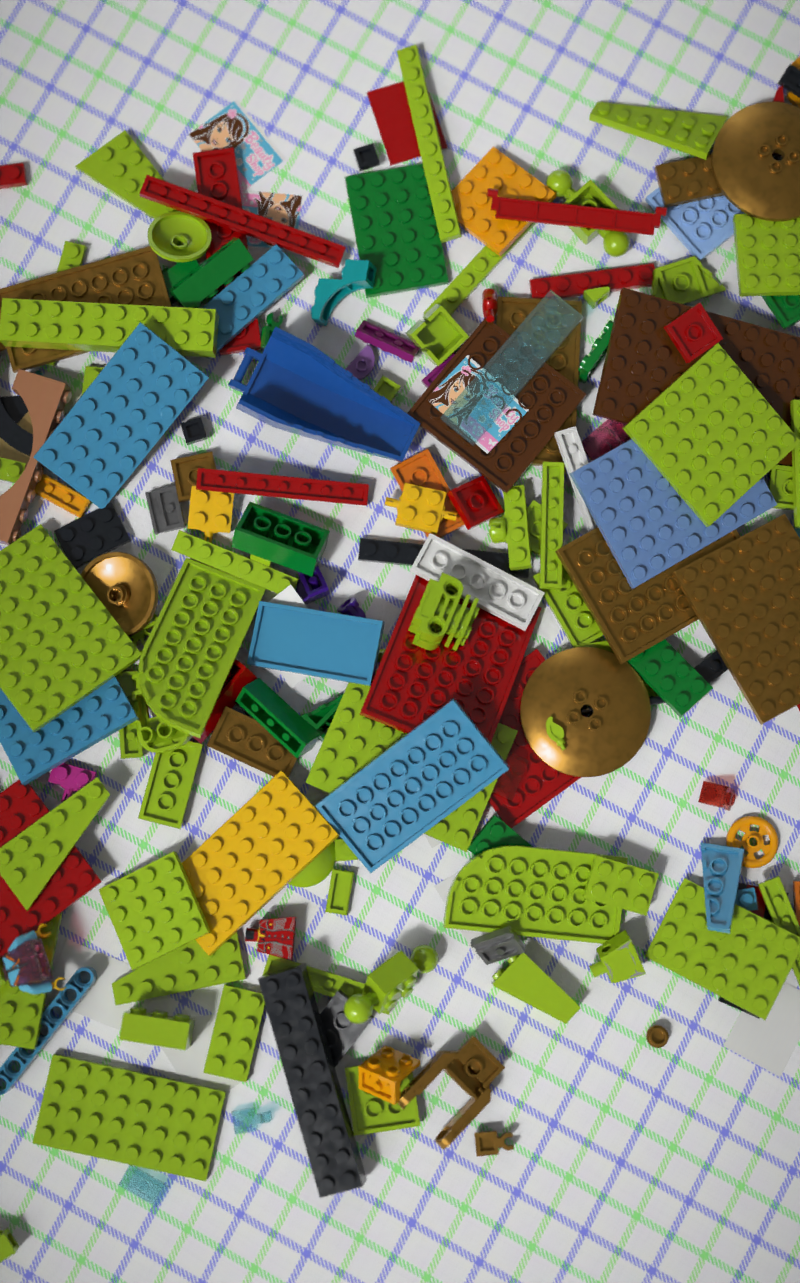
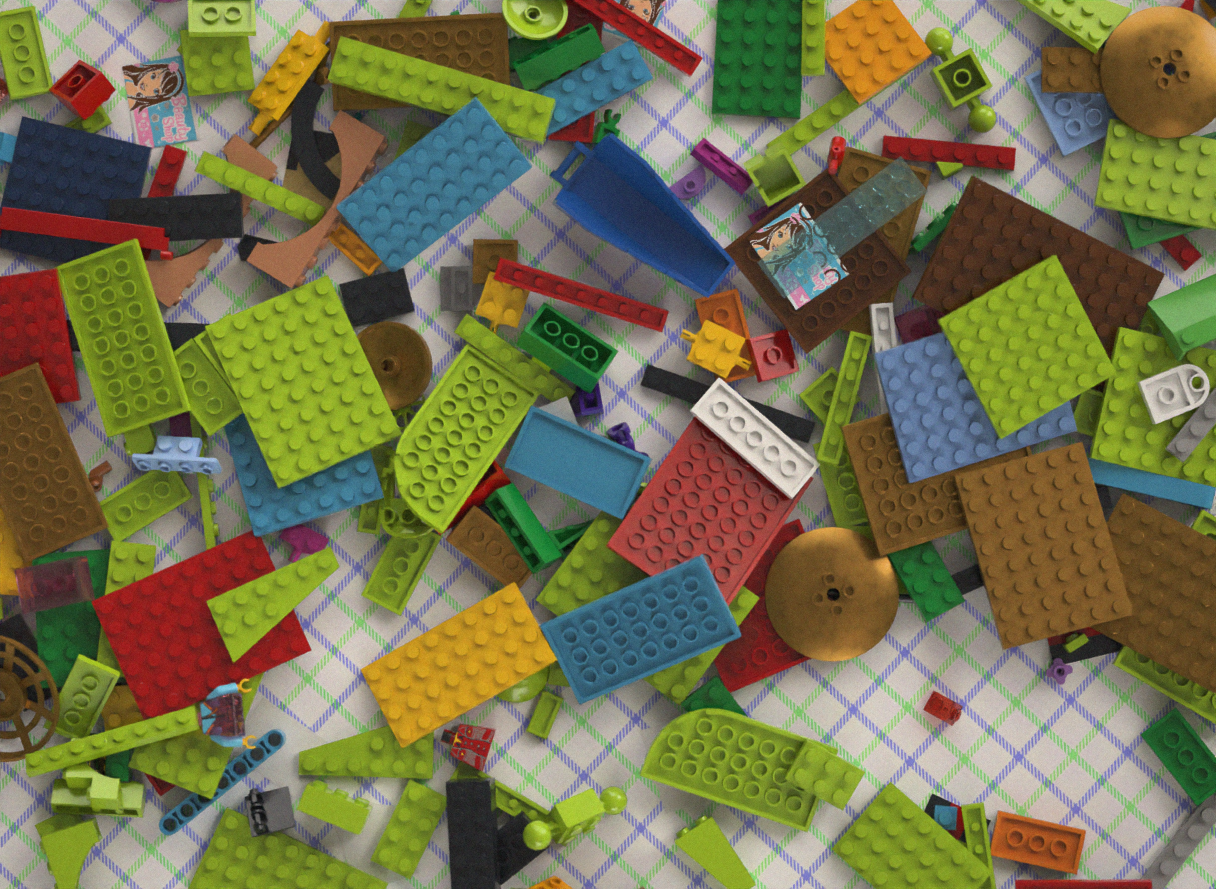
camera: 15 degrees right, 5 degrees up
lime plate [98,851,211,970] -> none
black plate [180,417,207,445] -> none
teal arch [311,259,377,326] -> none
lime plate [373,375,401,403] -> none
lime piece [408,572,480,651] -> none
flat silver plate [471,926,525,965] -> none
red piece [487,188,667,235] -> none
lime plate [489,485,532,571] -> none
lime piece [546,716,566,750] -> none
lime torso [589,930,646,983] -> none
lime wing [651,256,726,305] -> none
red plate [663,302,723,364] -> none
dark azure wing [700,842,745,933] -> none
light orange plate [726,816,778,868] -> none
none -> black hinge [245,786,296,838]

